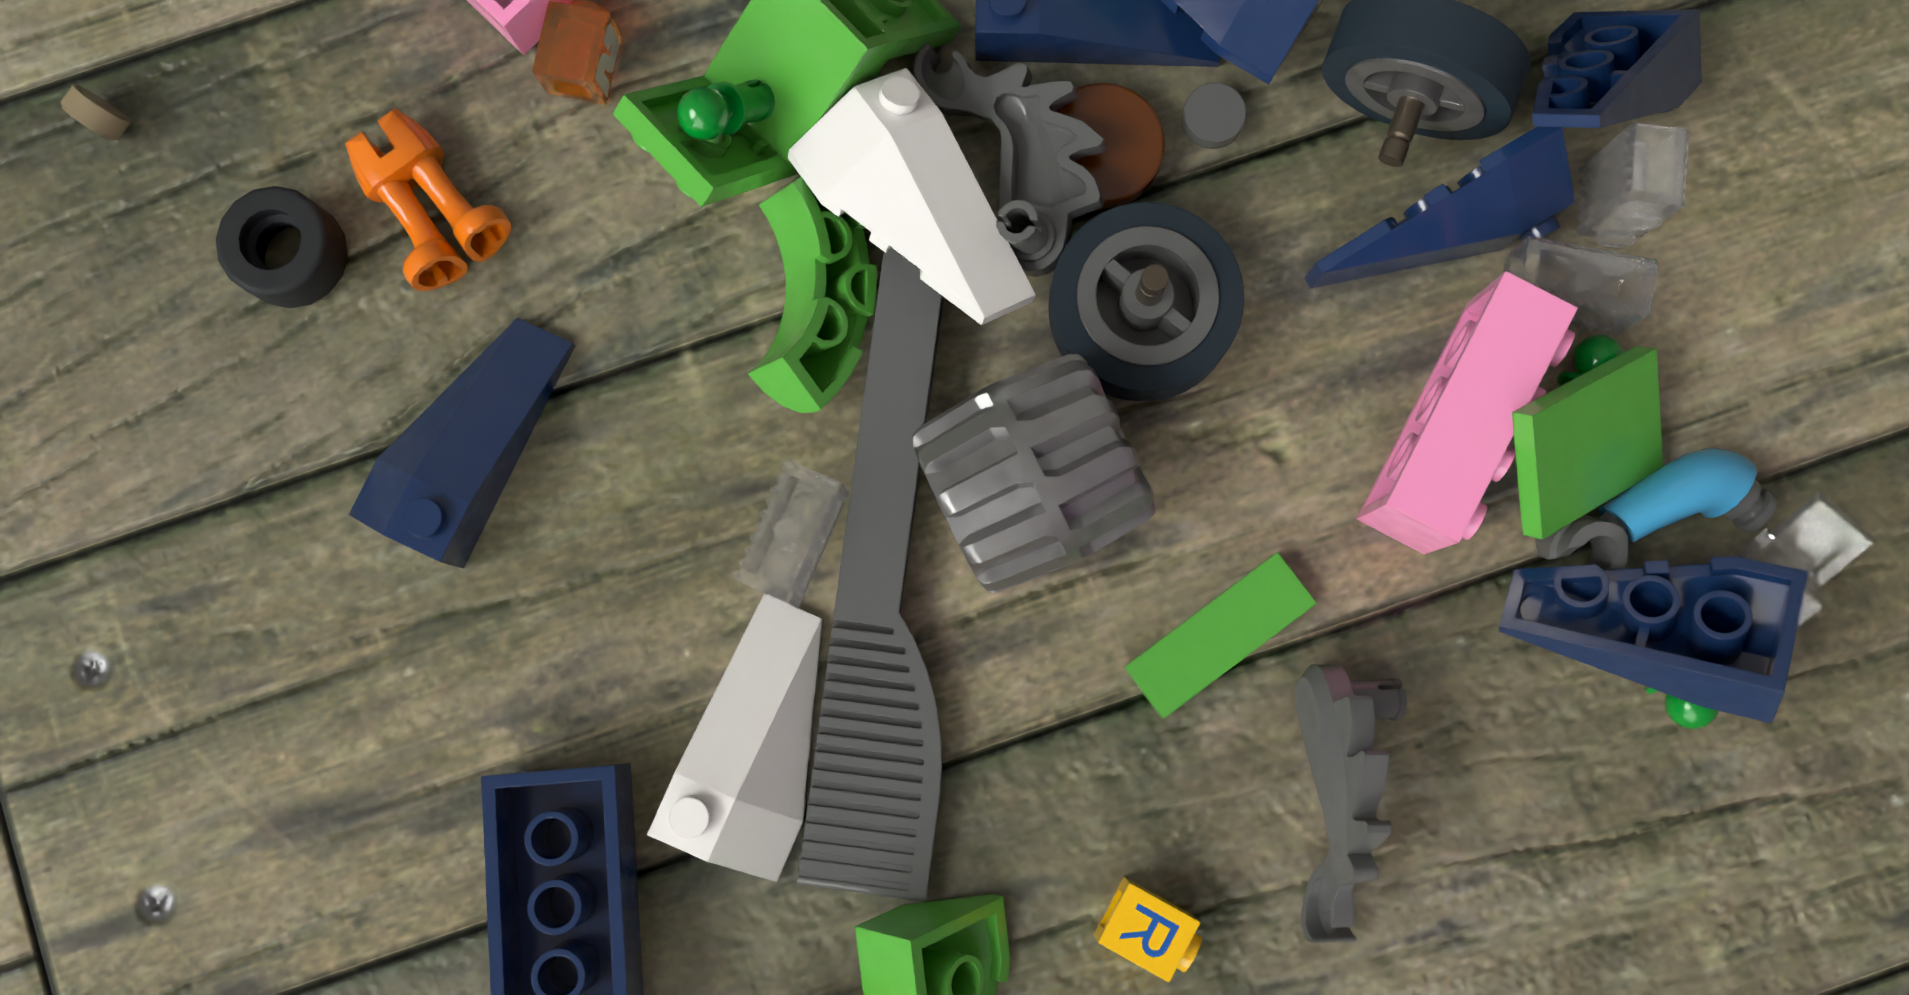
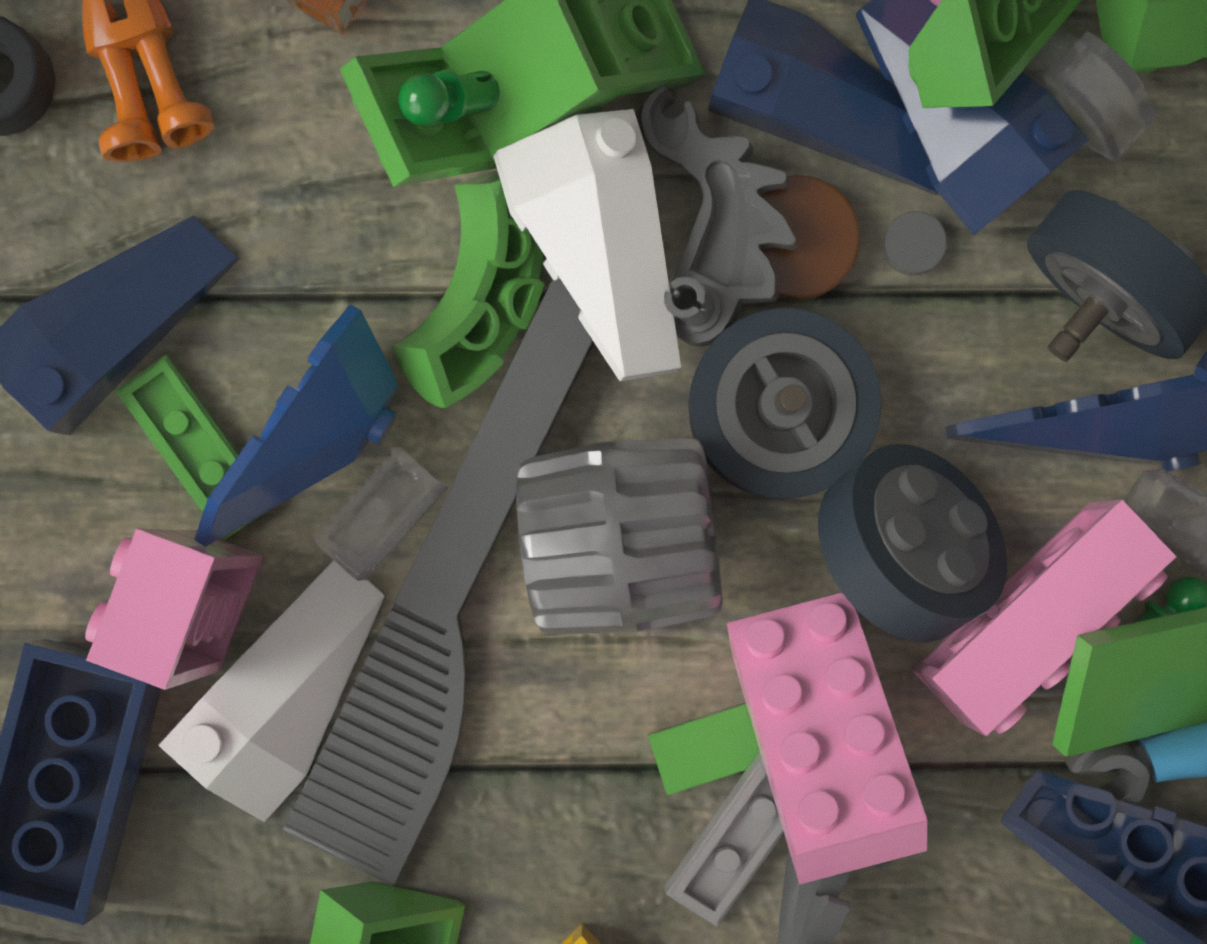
camera: 15 degrees right, 5 degrees up
none -> bright pink brick [85,528,264,690]
none -> bright green tile [116,355,273,541]
none -> blue wedge [194,304,399,547]
none -> light grey tile [664,751,784,927]
none -> bright pink brick [727,593,928,885]
none -> black wheel [818,444,1007,642]

